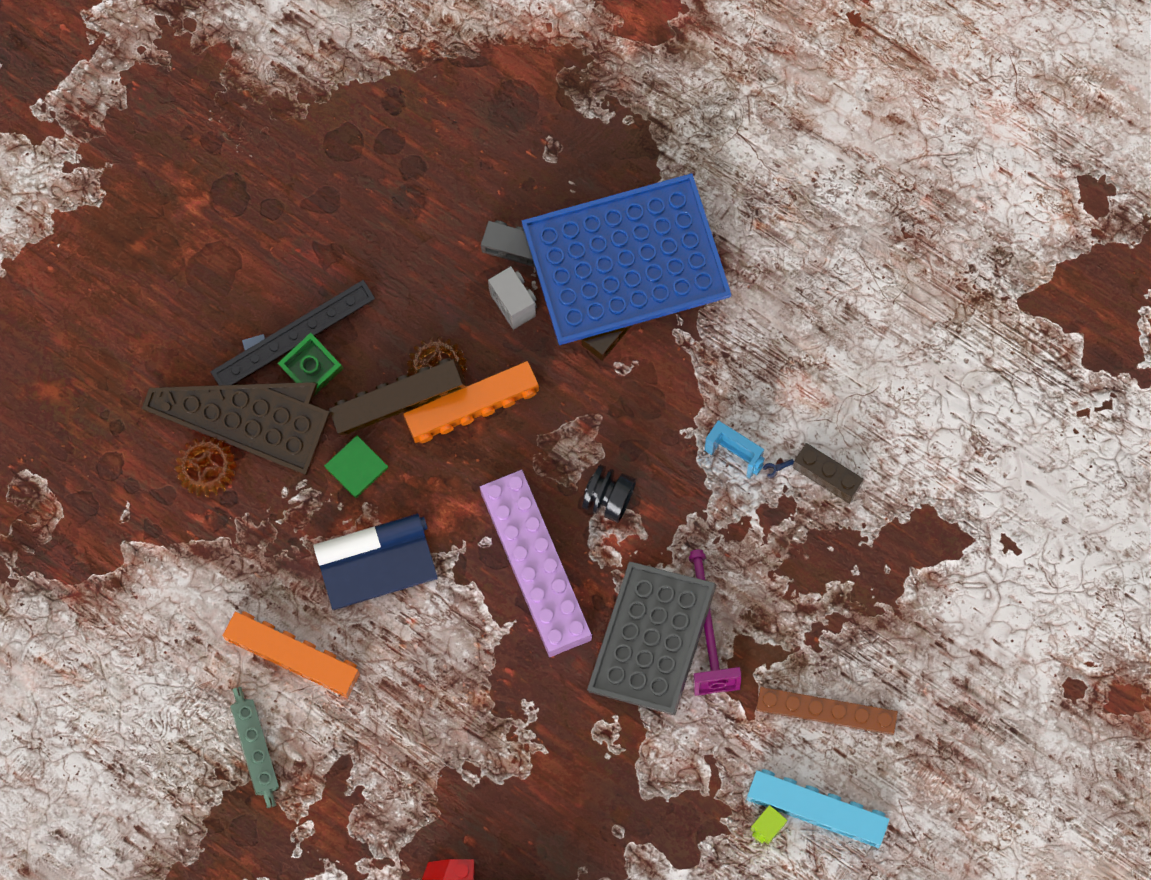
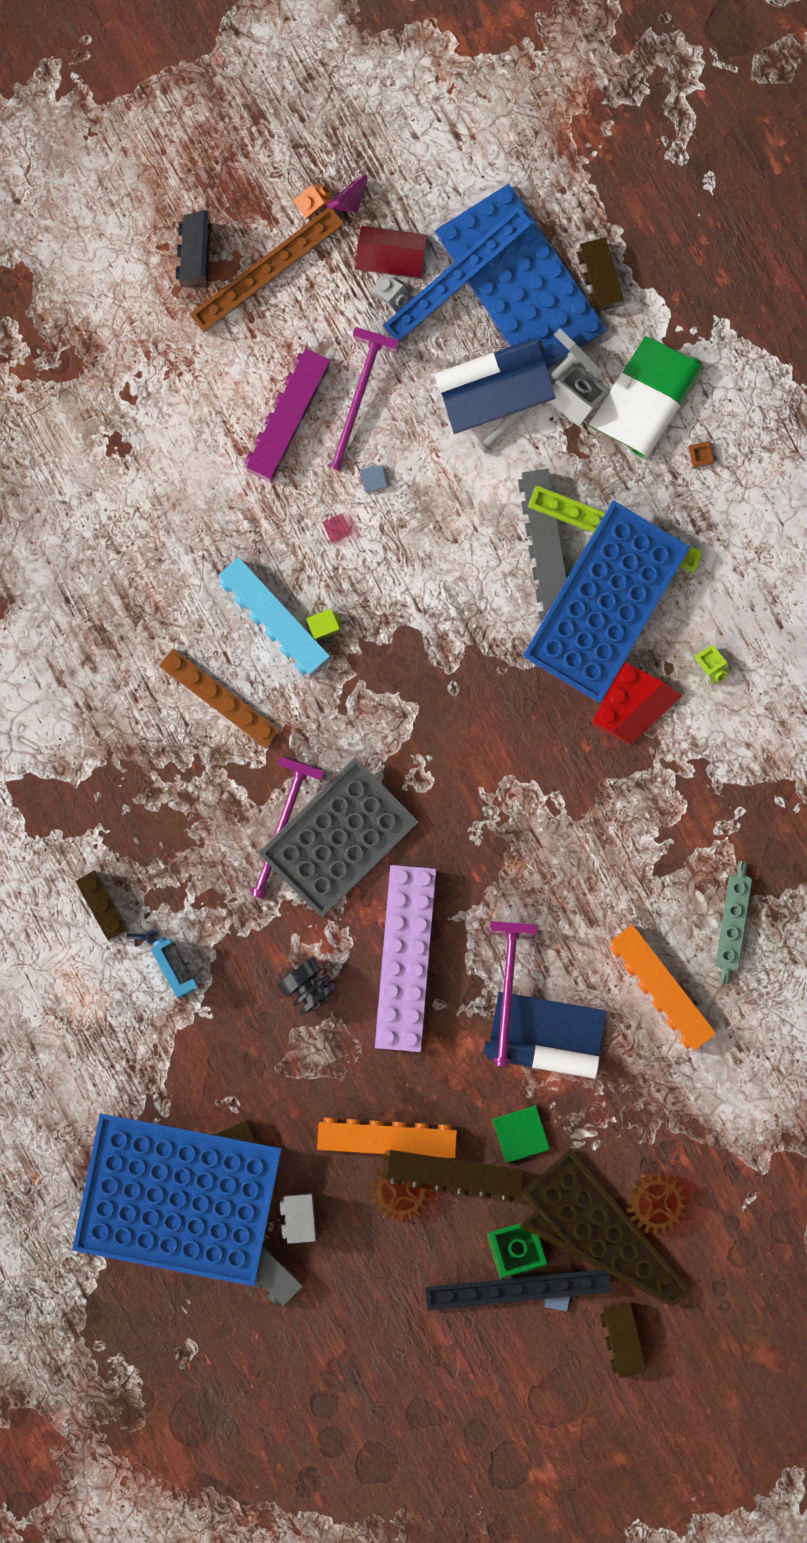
camera: 155 degrees left, 10 degrees up
none -> magenta tile [489,921,537,1067]
none -> dark brown brick [599,1302,647,1378]

